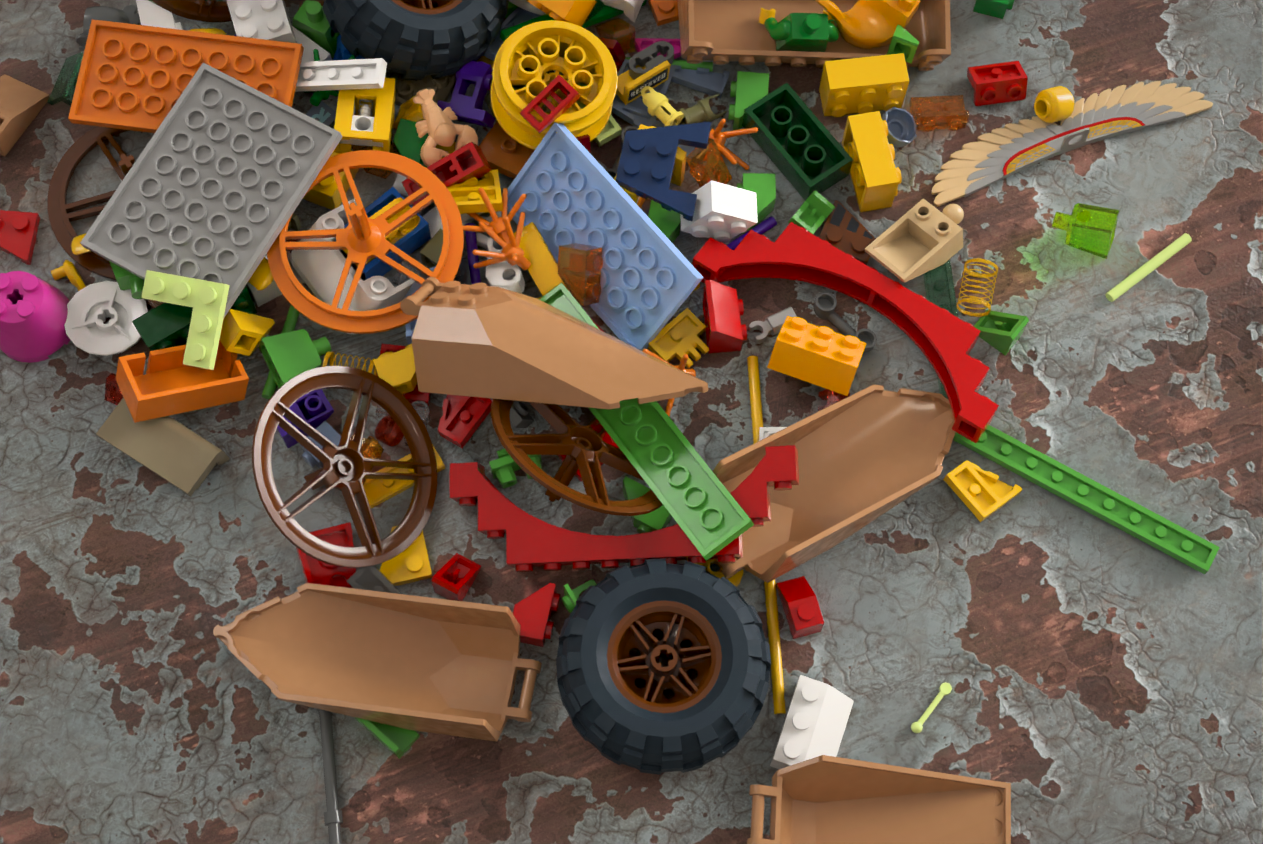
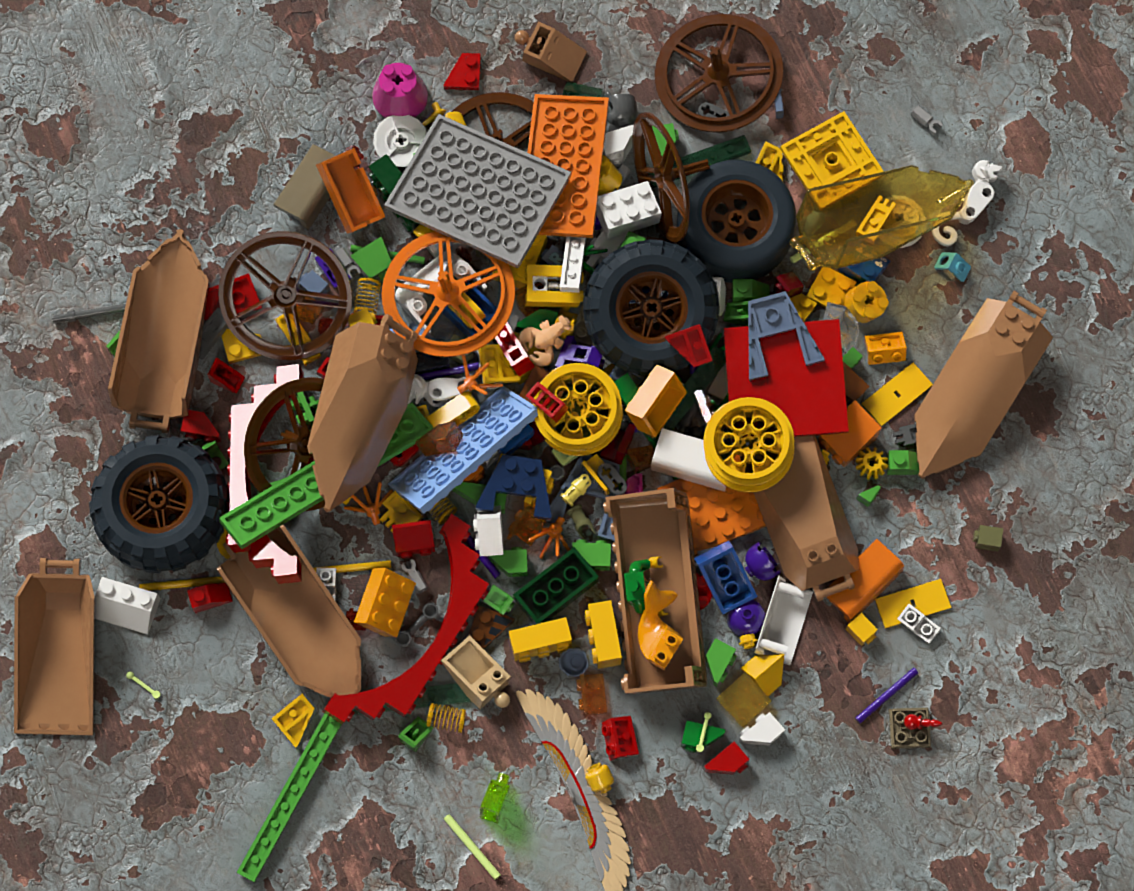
camera: 90 degrees right, 5 degrees up
yellowish green plate [141,270,230,370] -> none
yellow slope [220,309,275,356] -> none
orange plant [472,212,531,271] -> none
bright green slope [887,25,919,64] -> none

